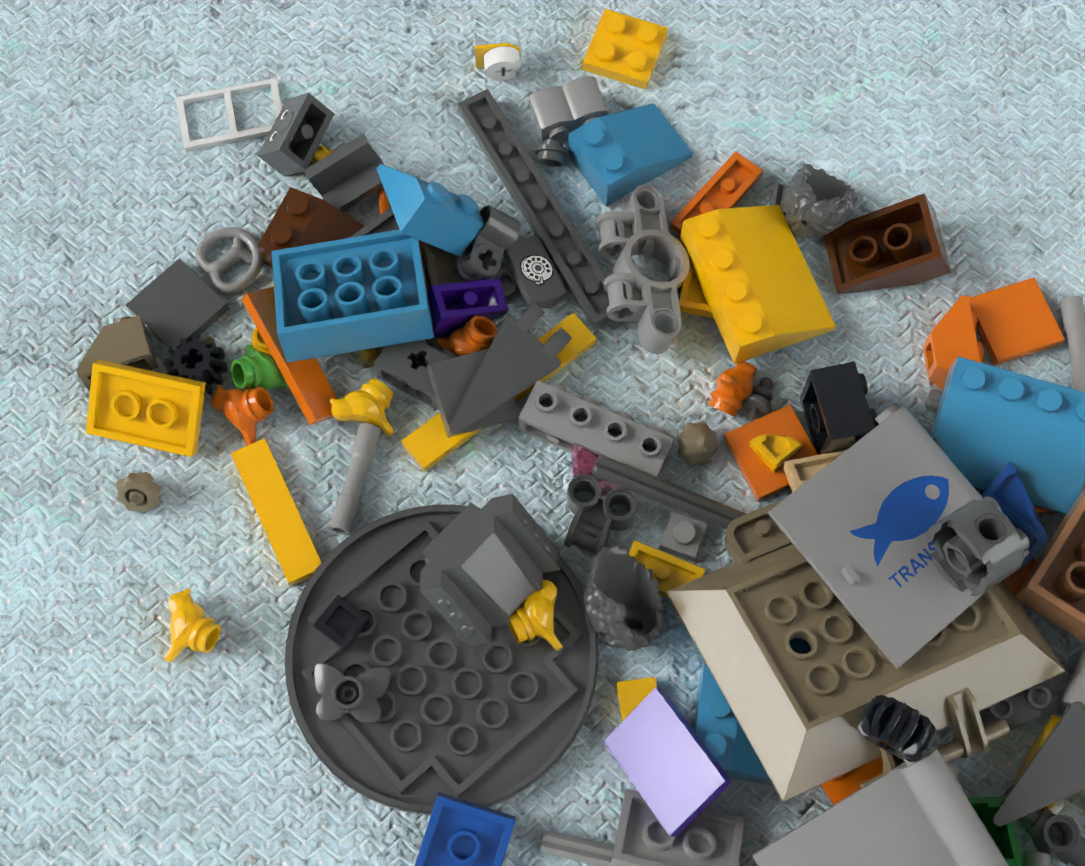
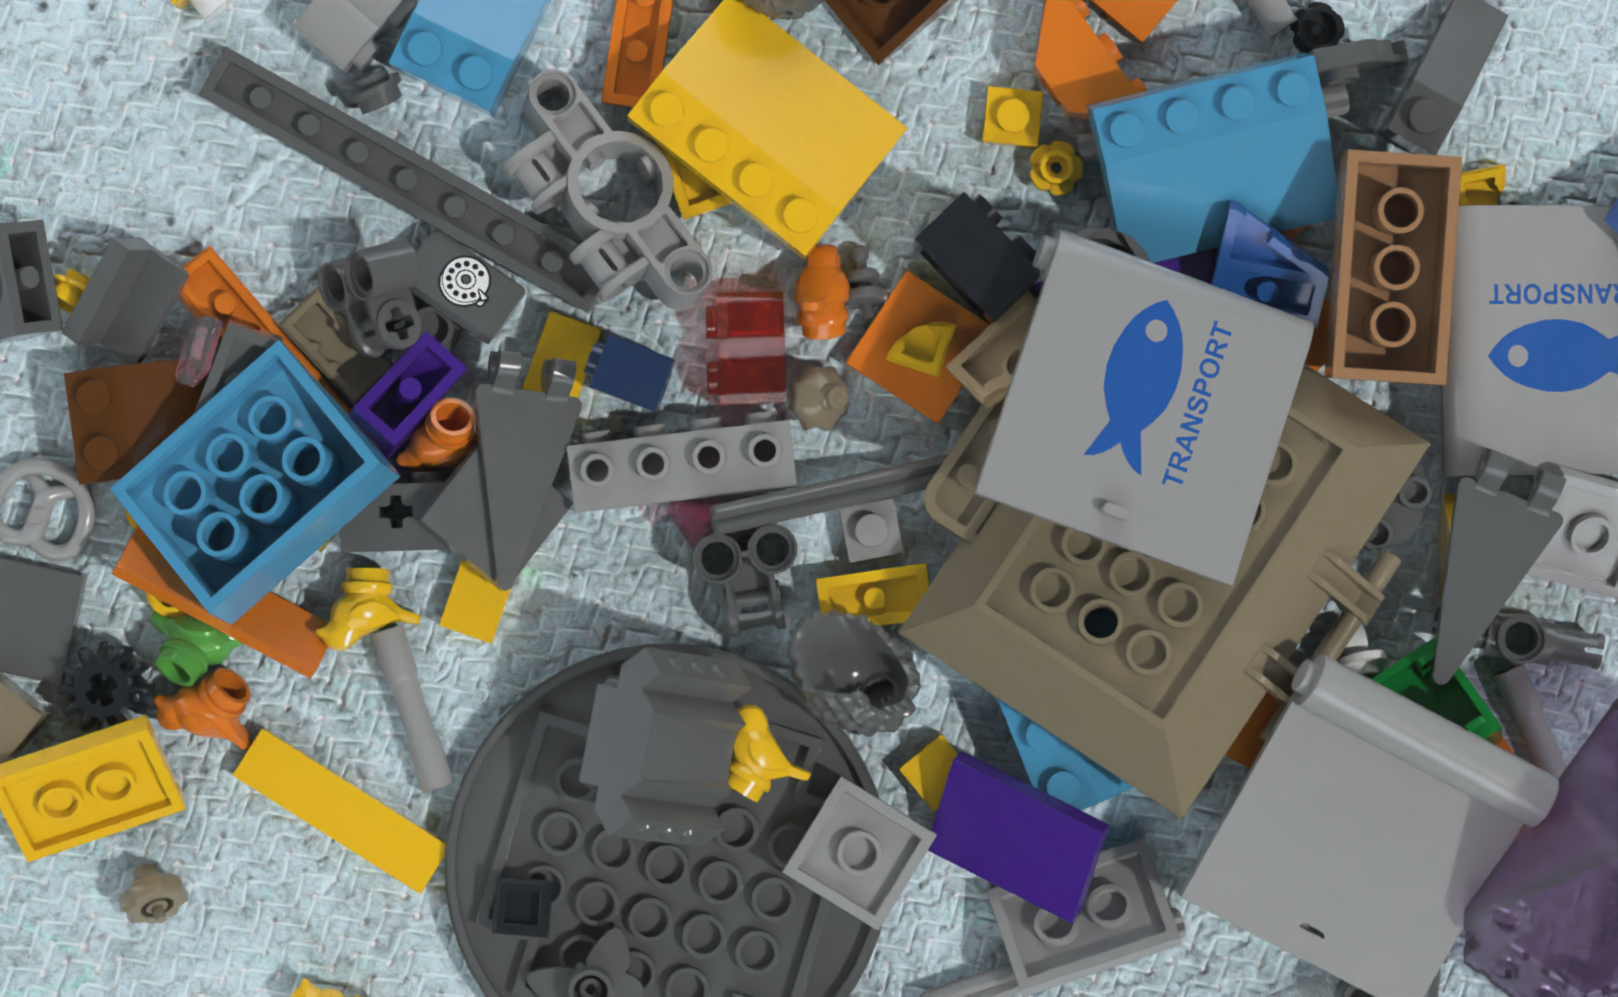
camera: 30 degrees left, 20 degrees up
dark azure slope [377,164,484,256] -> none
black gear [857,695,936,762] -> none
dark grey brick [927,496,1030,596] -> none
none -> clear tile [174,315,223,387]
none -> dark blue slope [584,334,676,413]
none -> clear red brick [706,291,786,407]
none -> light grey plate [782,775,937,931]
none -> yellow plate [982,86,1043,149]
none -> yellow plate [1029,140,1084,196]

